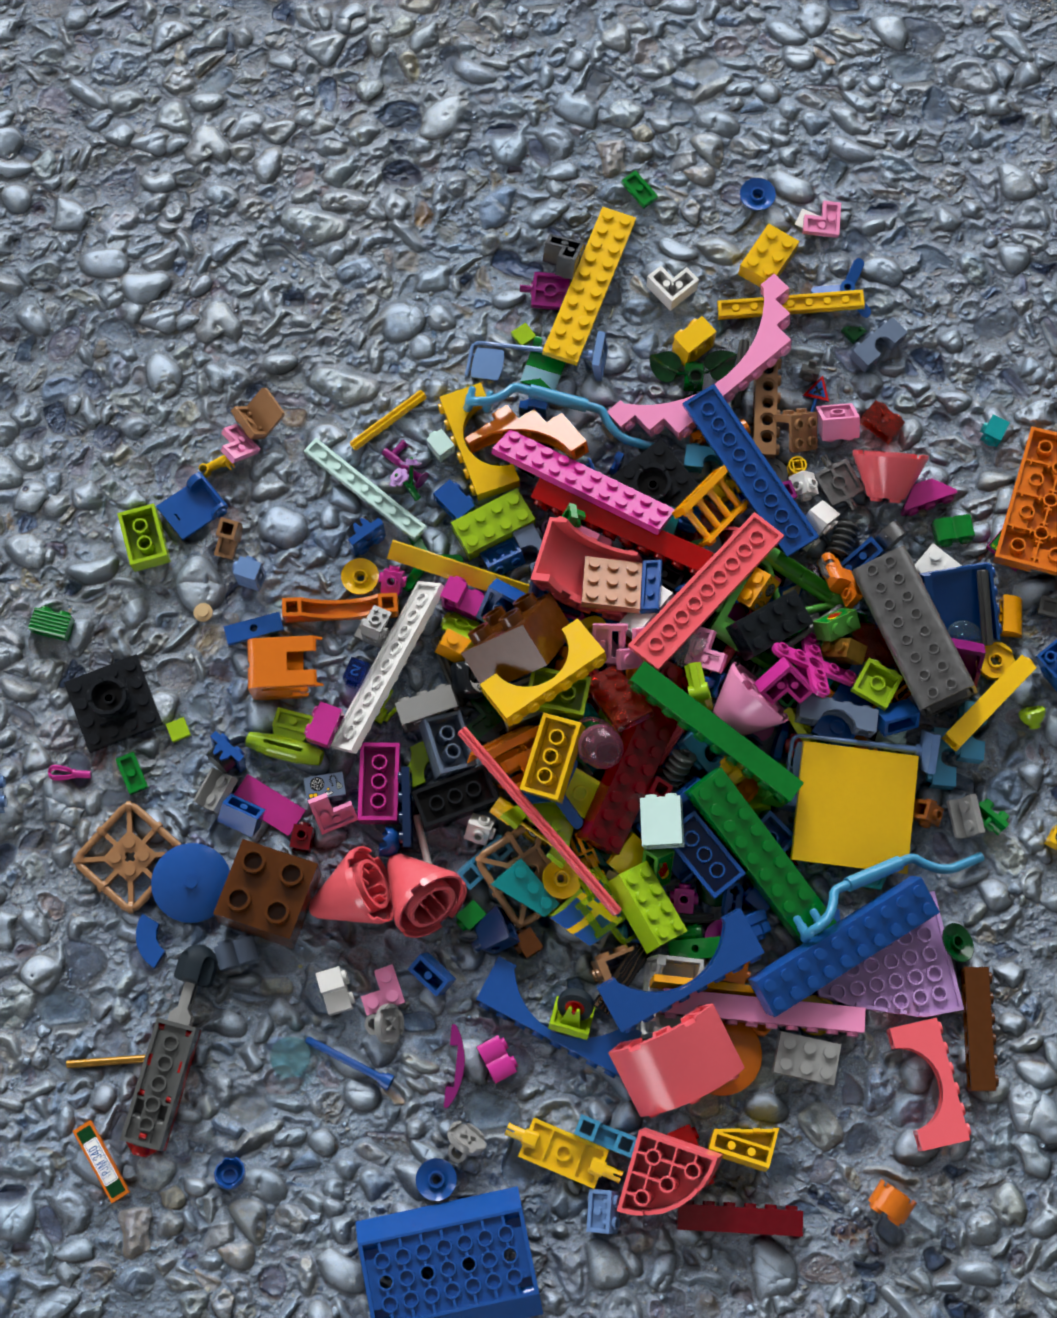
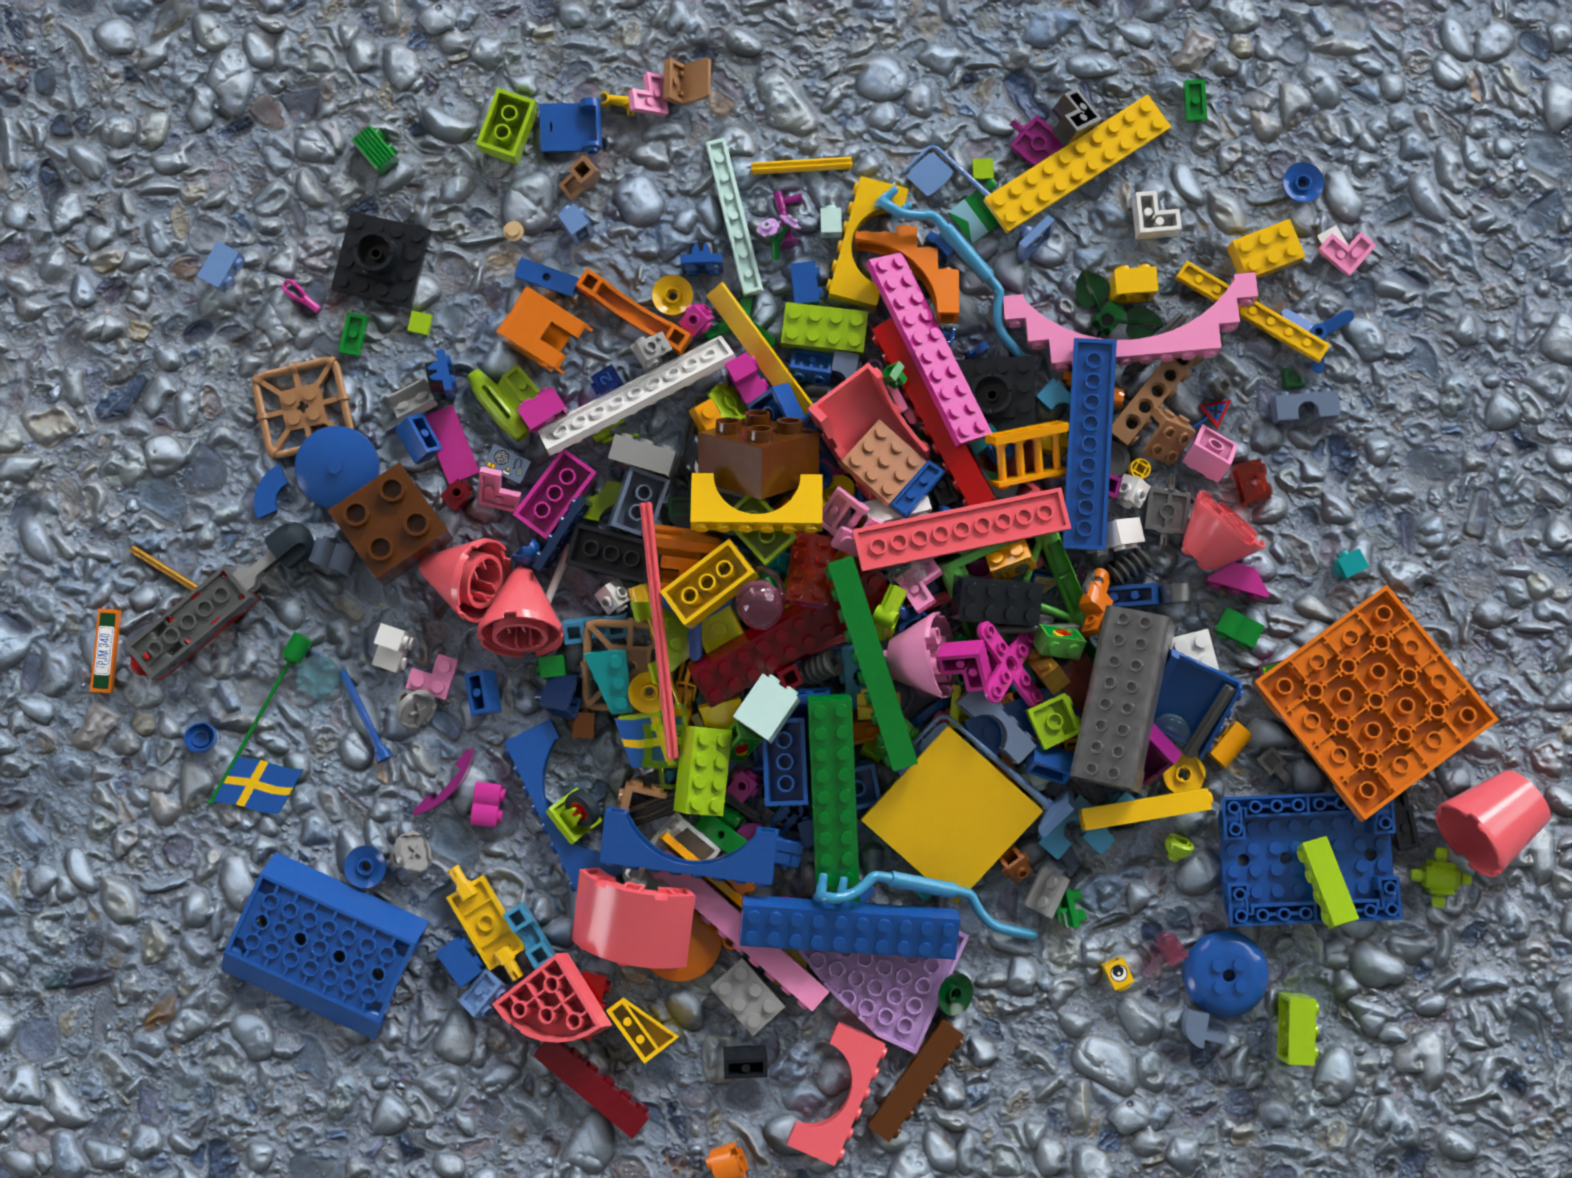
camera: 40 degrees right, 10 degrees up
none -> flag [208,631,313,814]
none -> blue brick [435,936,484,988]
none -> black brick [723,1045,768,1079]

